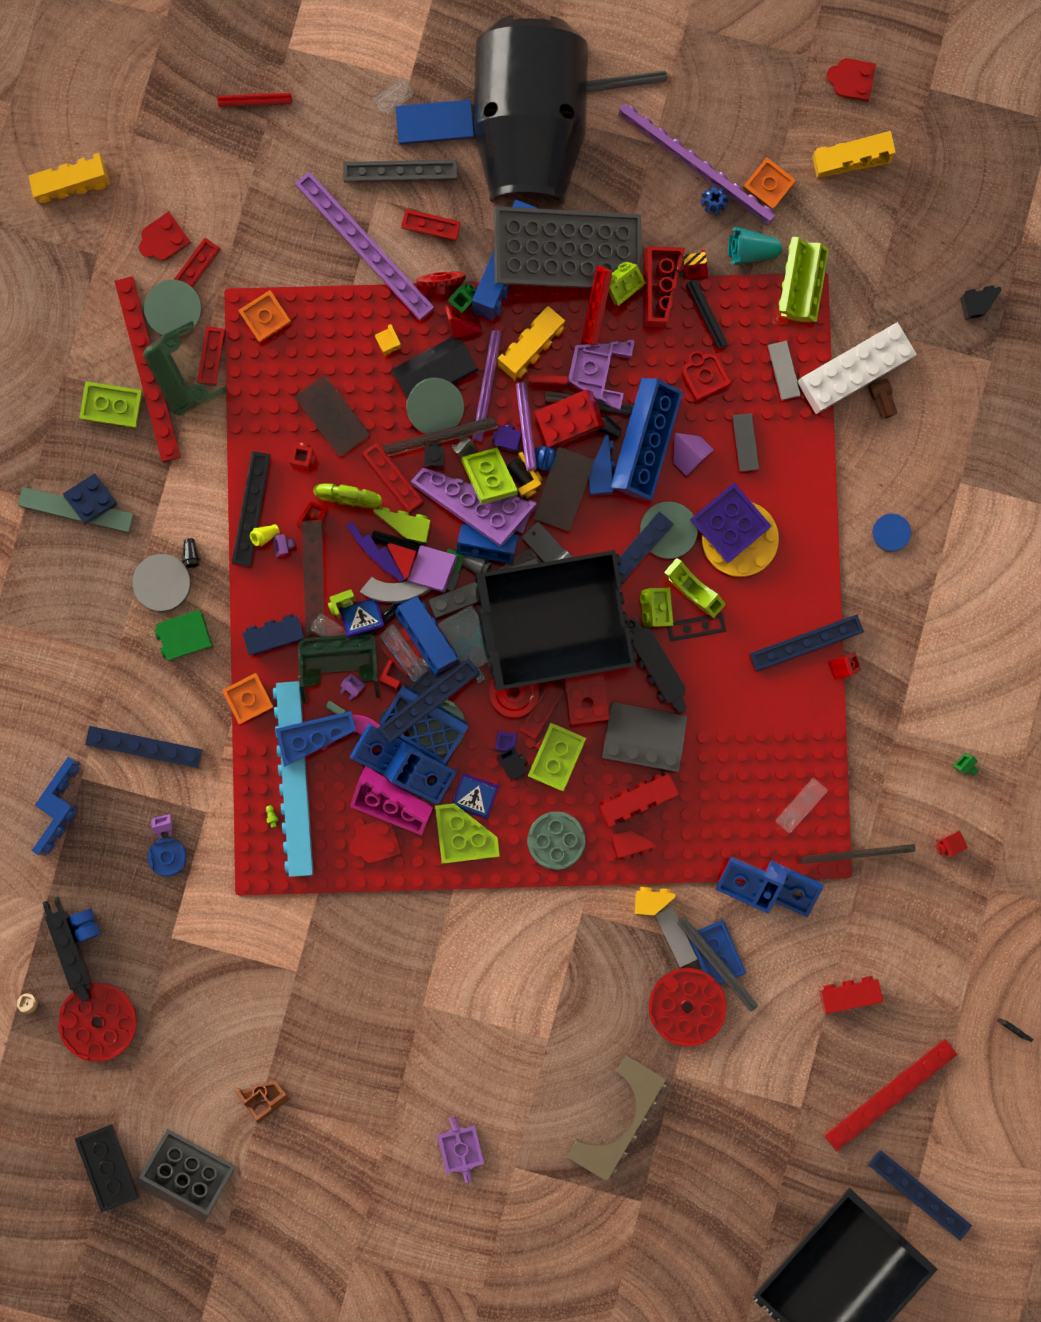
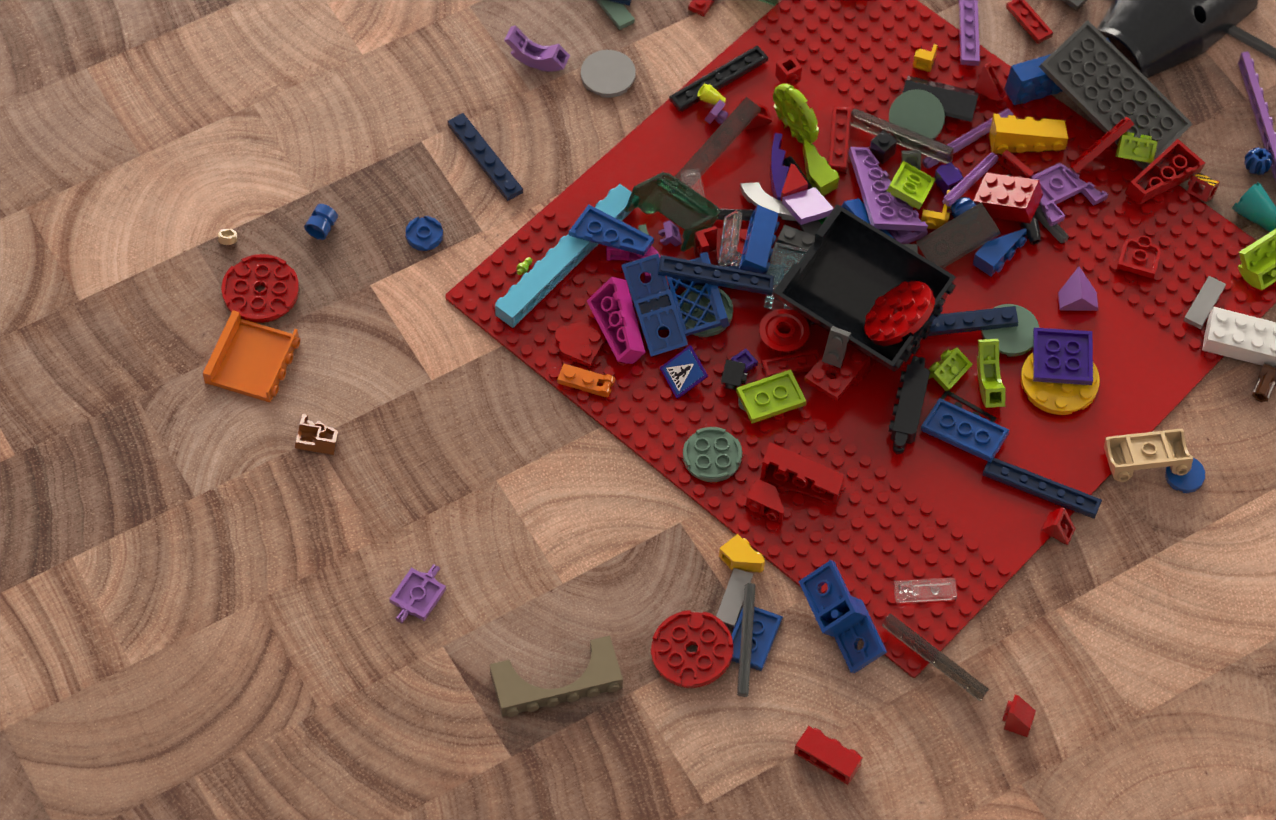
camera: 45 degrees right, 25 degrees down
blue bracket [32,757,80,856] -> none
black hinge [43,897,92,1002] -> none
black plate [75,1124,139,1213] -> none
dark grey slope [136,1129,235,1223] -> none
medium lavender tile [151,814,173,839] -> none
green panel [154,609,214,662] -> none
black cone [182,538,201,568] -> none
orange plate [222,673,274,725] -> none
dark blue brick [242,614,306,657] -> none
clear smoke tile [294,374,370,458] -> none
lime bracket [328,589,356,619] -> none
piece [339,599,385,638] -> none
red gear [416,271,466,294] -> none
lime plate [435,803,500,864] -> none
green brick [448,282,476,313] -> none
black cone [506,458,533,486] -> none
dark grey slope [601,702,687,773] -> none
blue brick [610,378,683,501] -> none
black axle [686,280,728,349] -> none
dark grey tile [732,413,759,472] -> none
green tile [952,753,979,777] -> none
none -> orange panel [203,310,301,402]
none -> medium lavender arch [504,25,570,71]
none -> orange plate [557,364,616,397]
none -> dark grey plate [822,326,851,368]
none -> red plate [865,281,935,346]
none -> blue tile [921,398,1010,463]
none -> tan piece [1104,429,1193,482]

